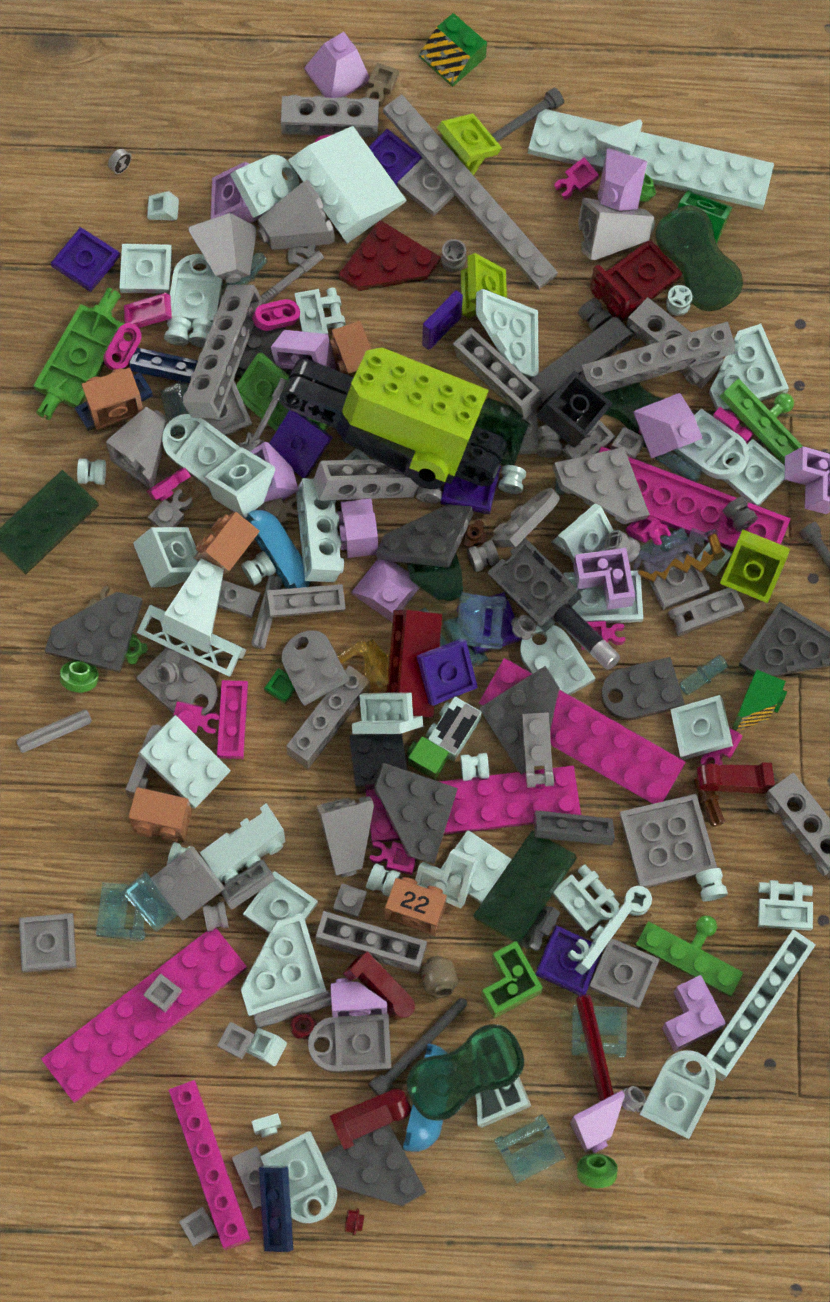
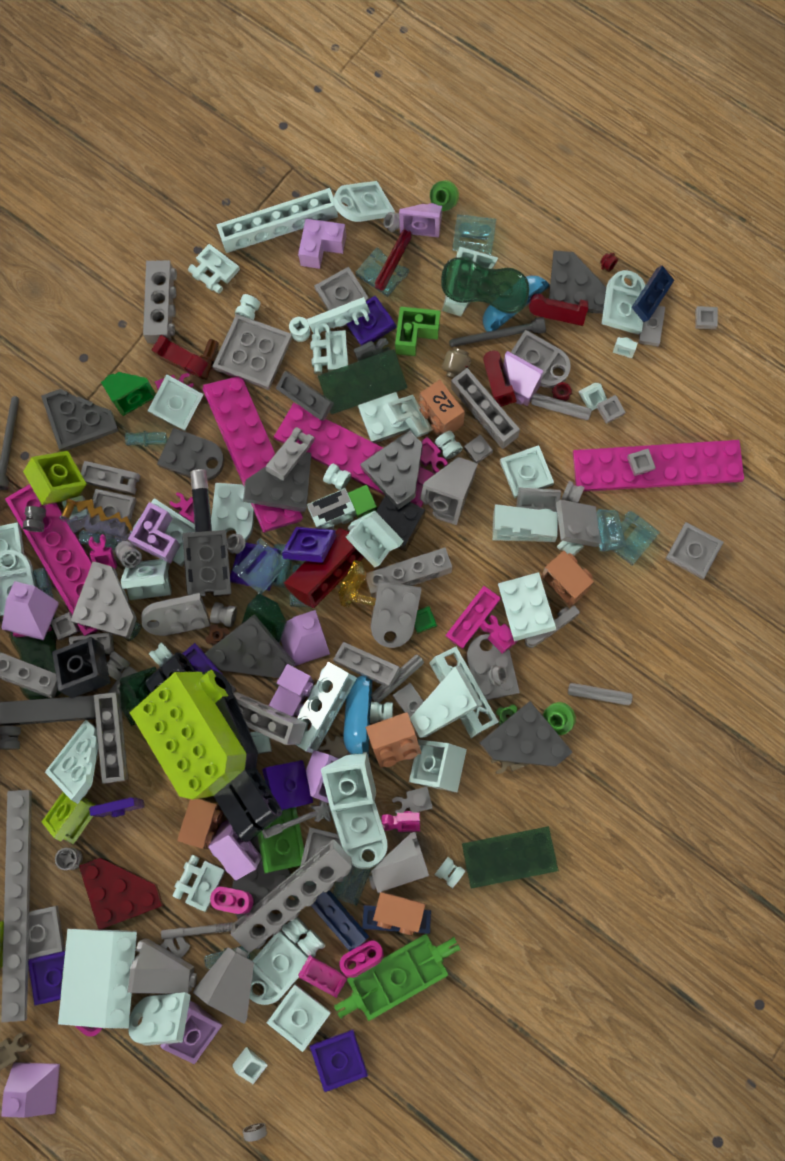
camera: 135 degrees left, 5 degrees up
dark pink brick [169,1080,251,1251] -> none
light aqua plate [241,913,326,1016] -> none
light grey brick [281,95,379,138] -> none
bright green plate [635,915,744,997] -> none

